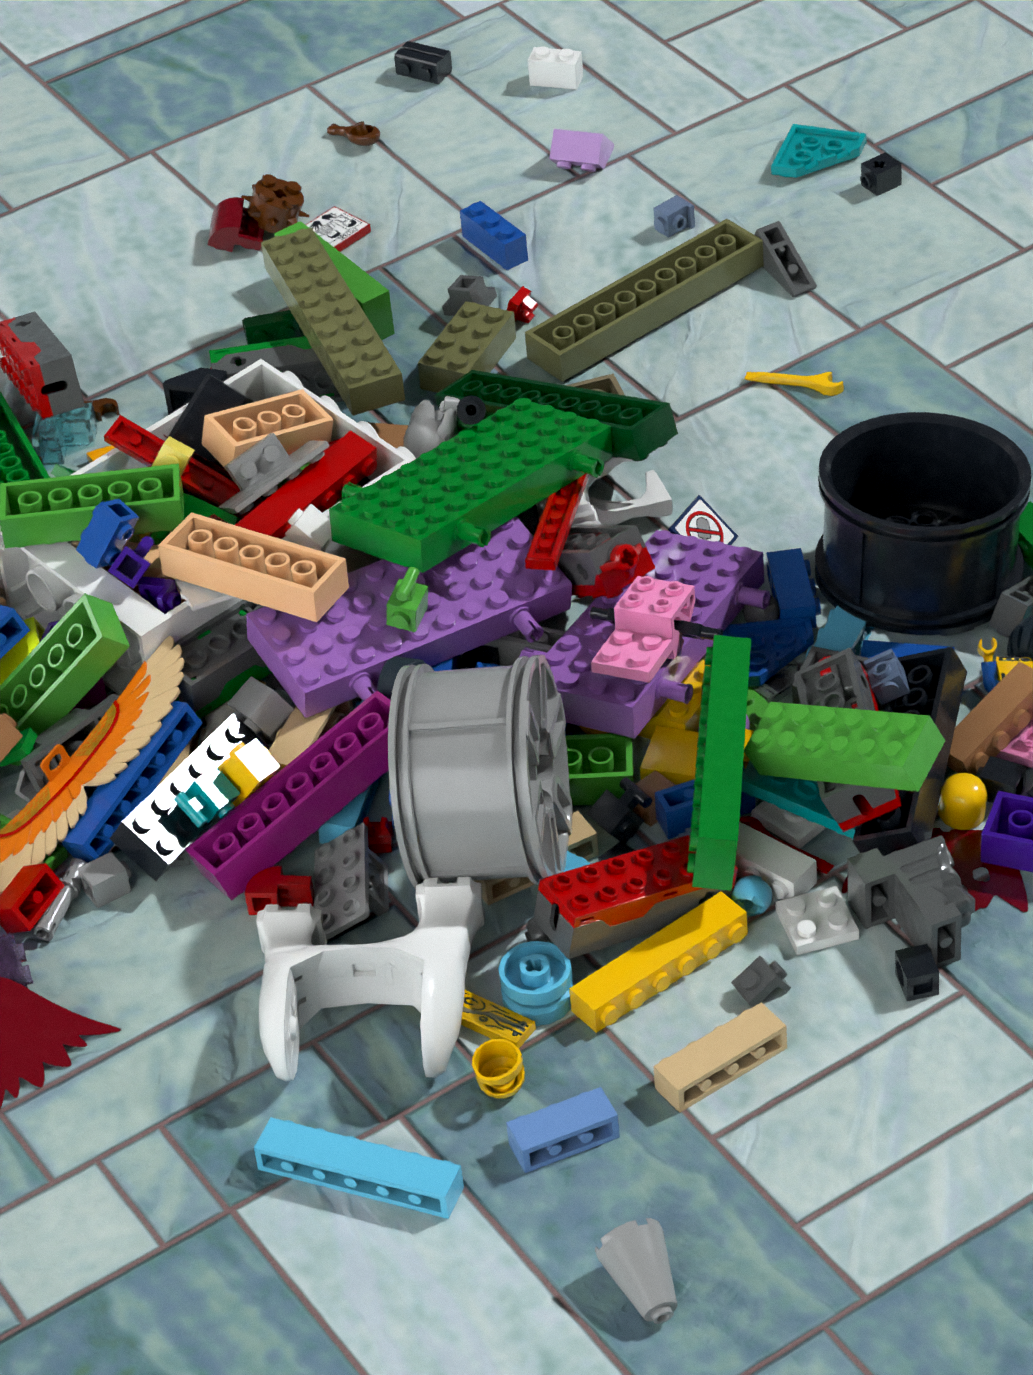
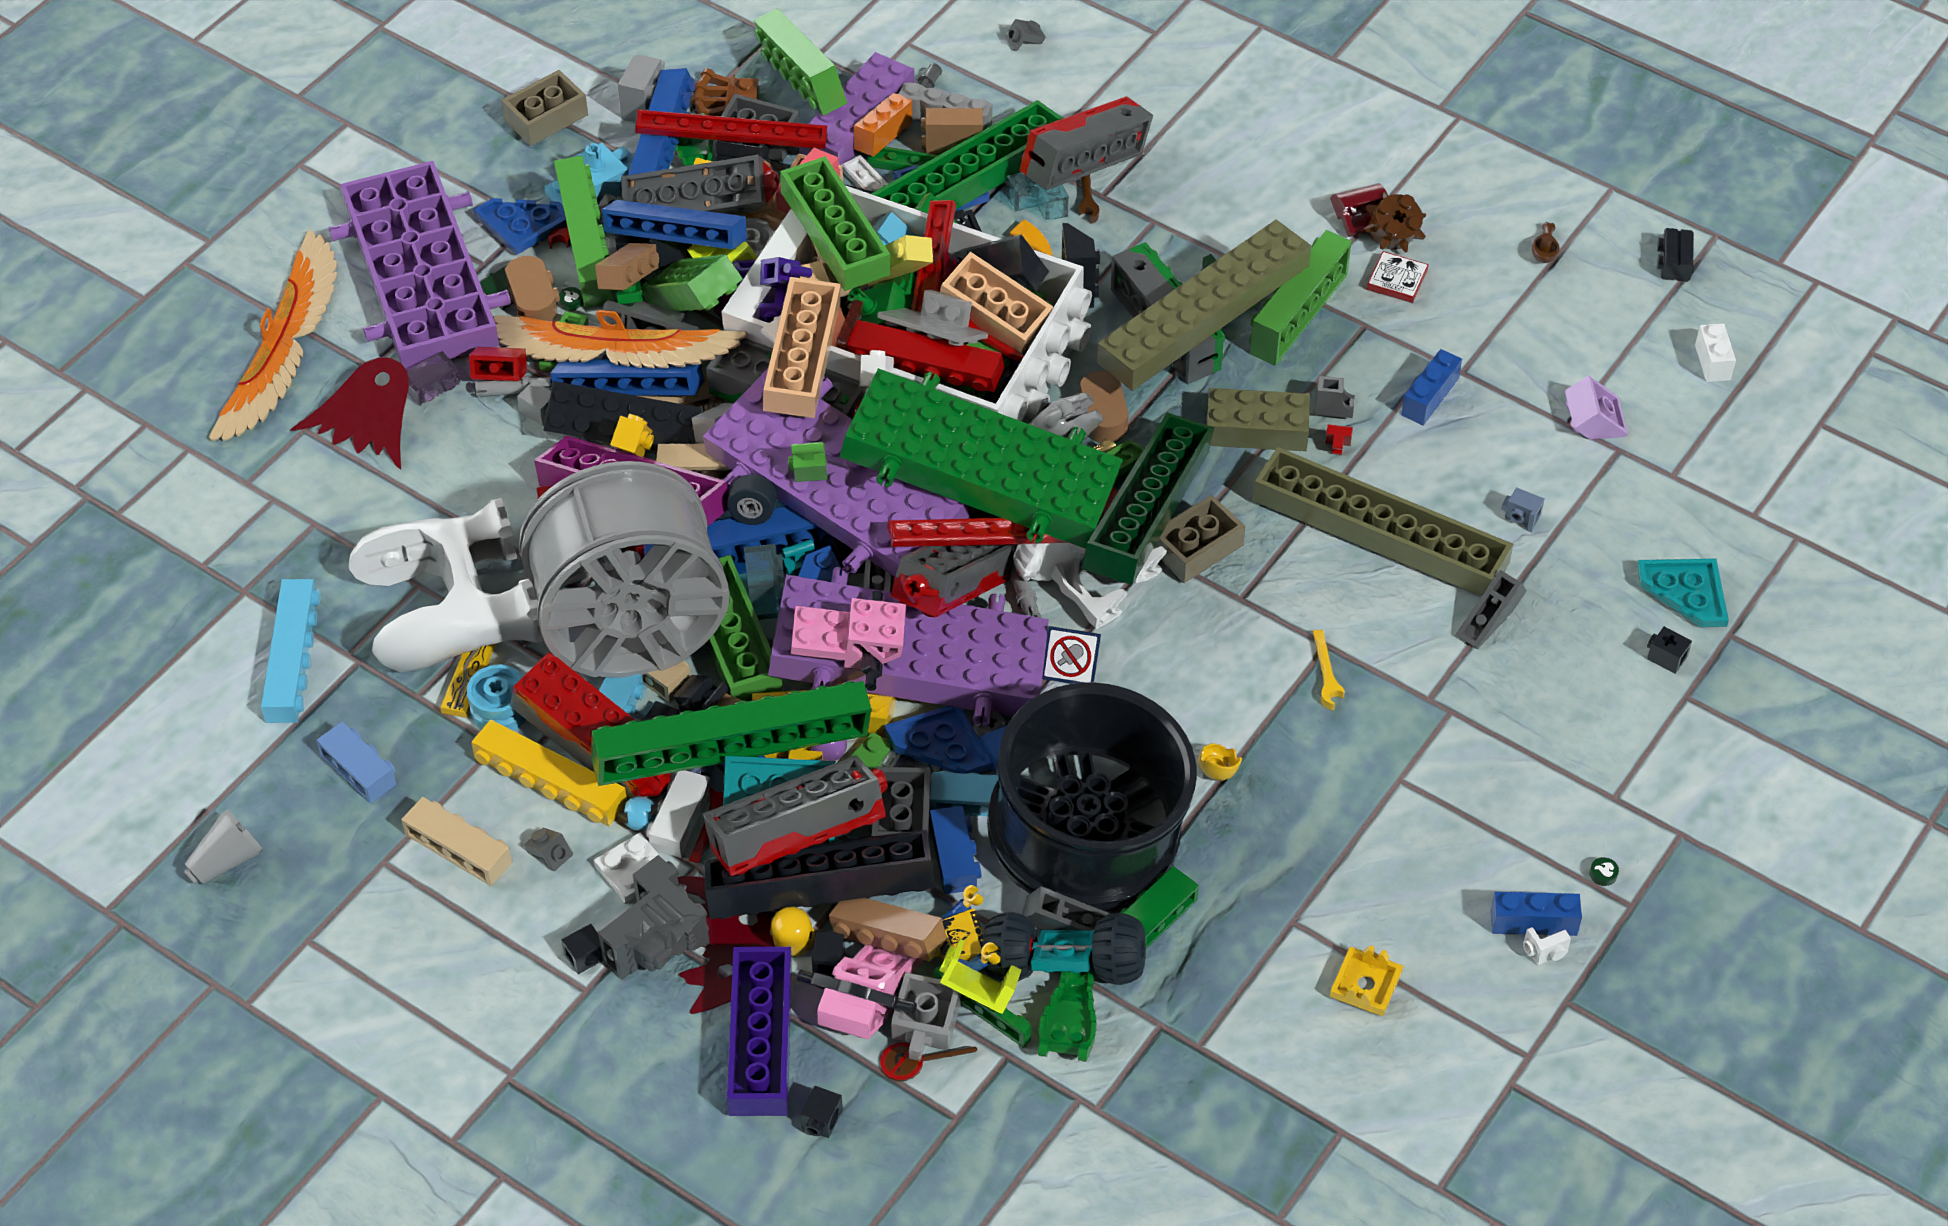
camera: 65 degrees right, 10 degrees up
blue brick [76,499,139,568] -> none
teal brick [173,765,240,828] -> none
black cone [457,396,486,425] -> none
yellow helmet [472,1039,525,1099] -> none
bright green brick [744,702,945,792] -> none
sand blue brick [864,648,910,705] -> none

